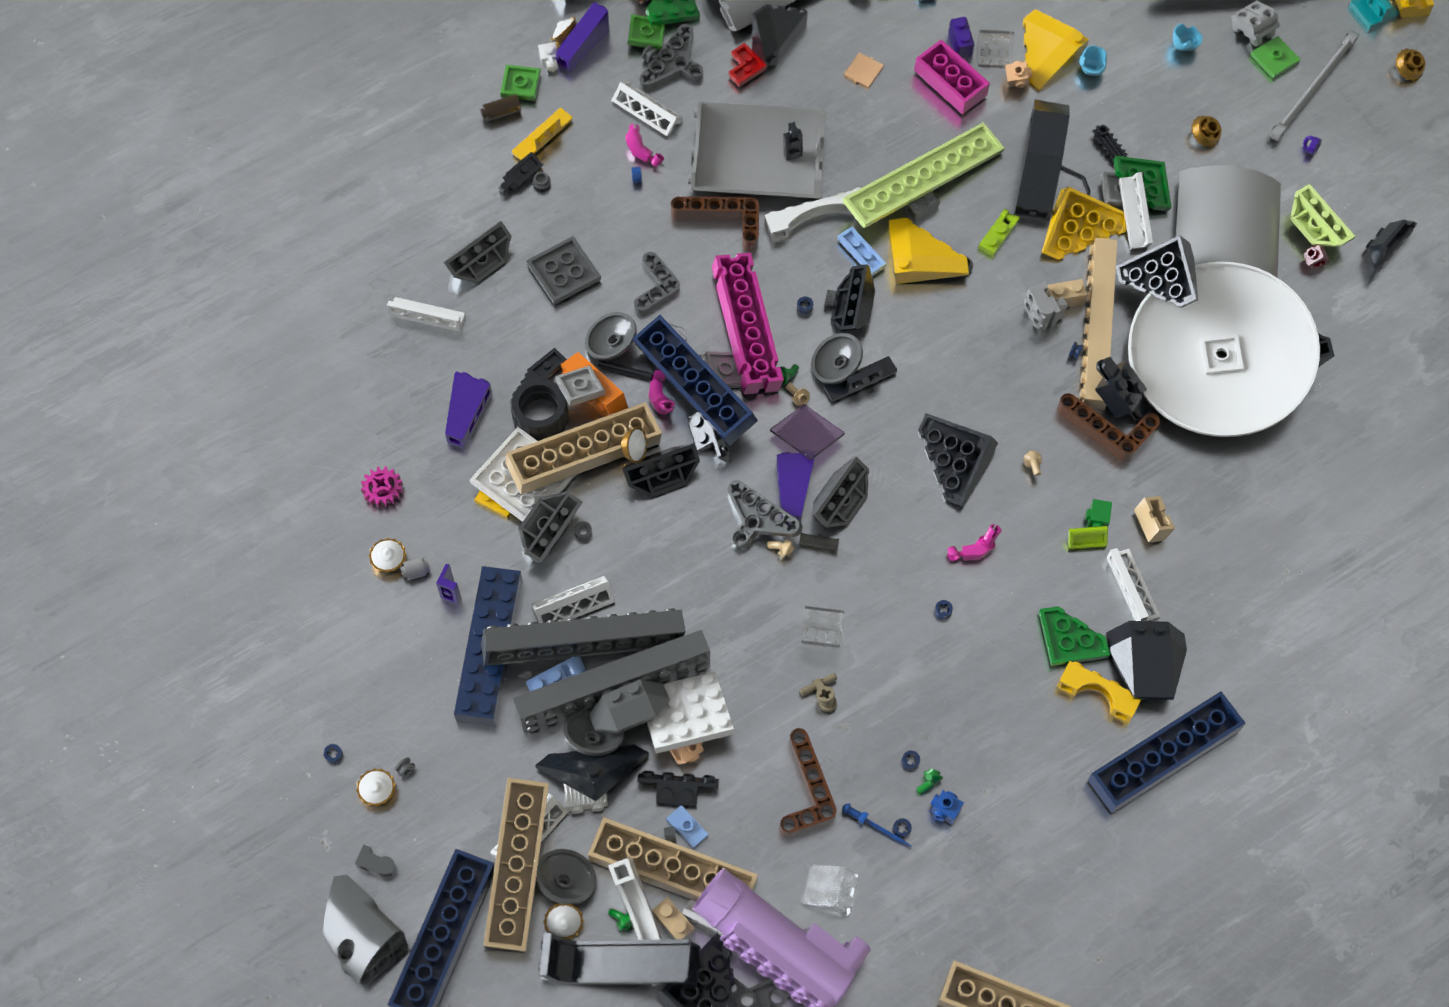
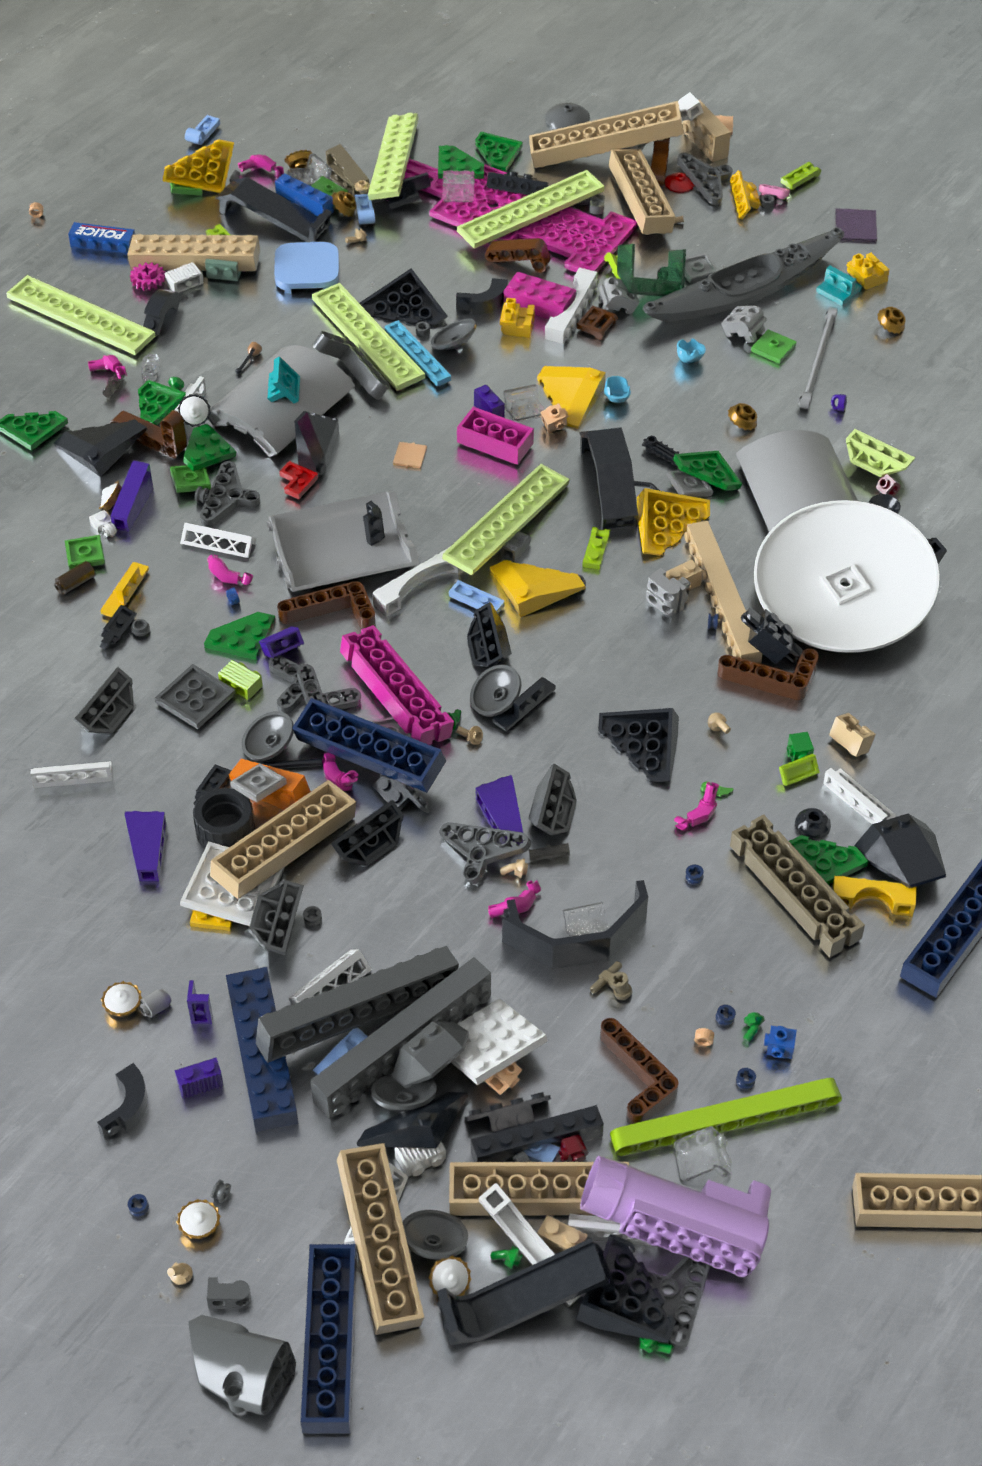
camera: 20 degrees left, 15 degrees down
dark pink gear [361,466,403,507] -> none
piece [621,426,648,464] -> none
clear purple piece [770,404,845,461] -> none
dark blue bush [797,296,813,315] -> none
dark grey axle [824,289,836,307] -> none
blue sword [842,803,912,847] -> none
black slope [1115,235,1198,308] -> none
white fence [1119,172,1153,250] -> none
black wedge [1364,219,1418,280] -> none
none -> black arch [97,1063,148,1139]
none -> tan plate [167,1262,193,1285]
none -> dark purple brick [174,1058,224,1099]
none -> green plate [204,612,276,660]
none -> lime brick [218,660,263,701]
none -> dark purple brick [259,626,304,658]
none -> dark grey beam [297,664,361,710]
none -> black arch [471,1105,604,1162]
none -> dark pink arm [488,880,541,918]
none -> black panel [502,880,648,969]
none -> dark red plate [559,1135,588,1162]
none -> lime beam [609,1077,842,1156]
none -> light nougat axle [694,1028,714,1046]
none -> bright green piece [700,781,734,797]
none -> dark tan brick [730,814,865,958]
none -> black piece [795,808,831,840]
none -> black piece [869,494,901,514]

